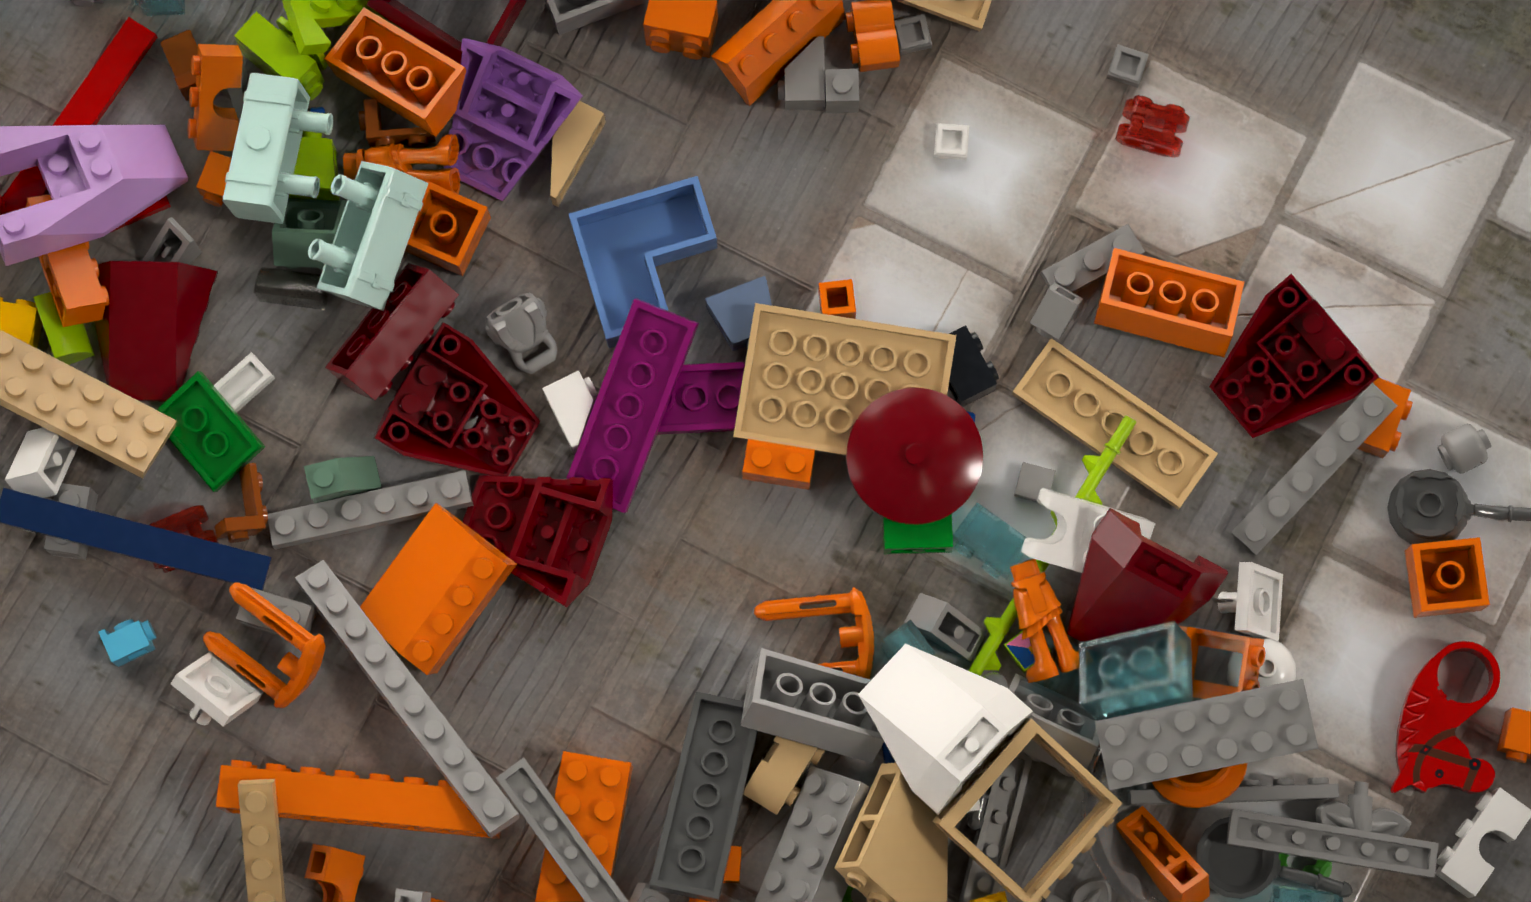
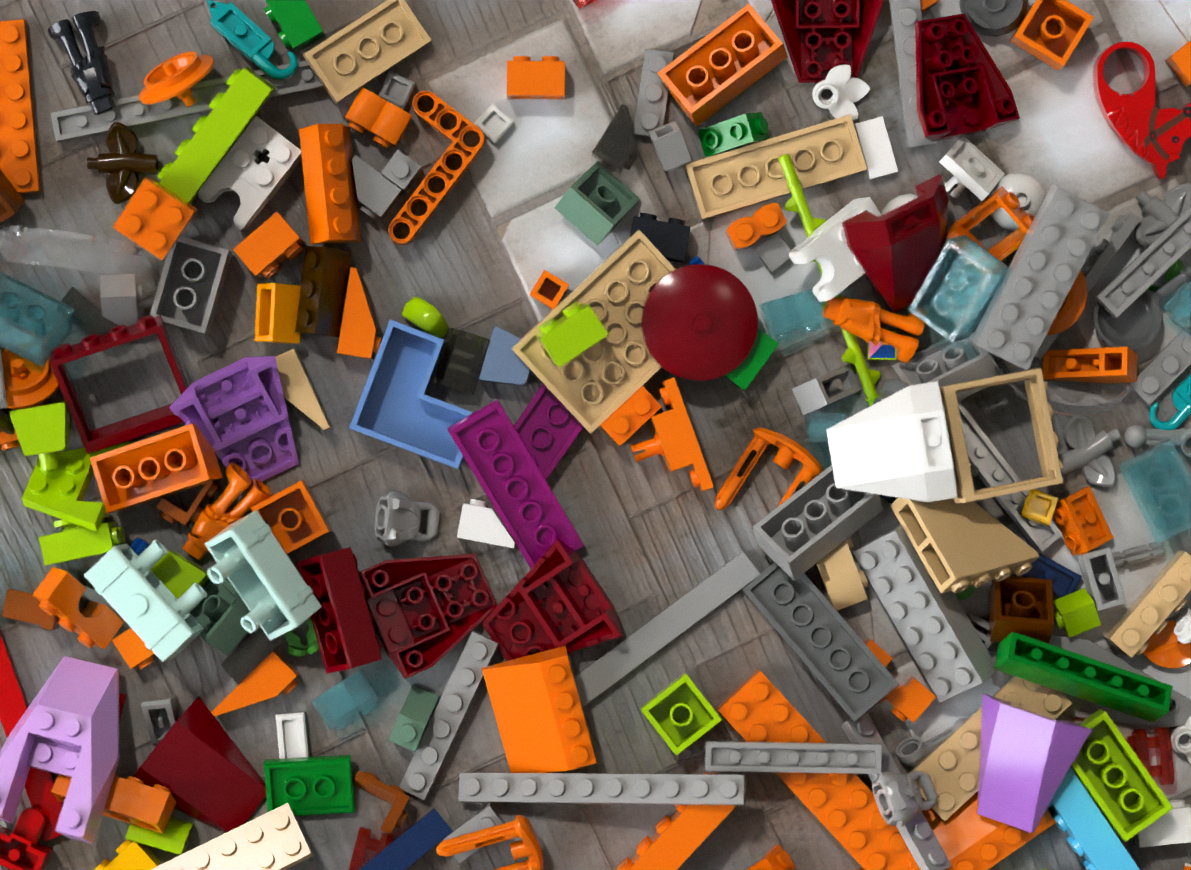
camera: 60 degrees left, 10 degrees up
none -> orange slope [211,650,300,716]
none -> light orange brick [255,283,301,344]
none -> bright green piece [284,616,319,657]
none -> dark brown brick [295,246,351,338]
none -> clear light blue brick [312,668,381,731]
none -> orange slope [337,267,382,360]
none -> orange beam [388,91,485,246]
none -> lime hair [402,296,449,338]
none -> clear smoke brick [433,328,490,395]
none -> orange brick [507,56,565,99]
none -> lime brick [536,301,609,367]
none -> sand green slope [555,161,640,246]
none -> light grey tile [574,551,760,707]
none -> clear smoke slope [592,104,638,174]
none -> orange brick [630,377,714,491]
none -> lime brick [640,672,722,756]
none -> green bracket [698,112,769,157]
none -> orange brick [725,203,787,251]
none -> white plate [812,64,870,120]
none -> white tile [854,116,898,180]
none -> dark red wedge [915,13,1020,142]

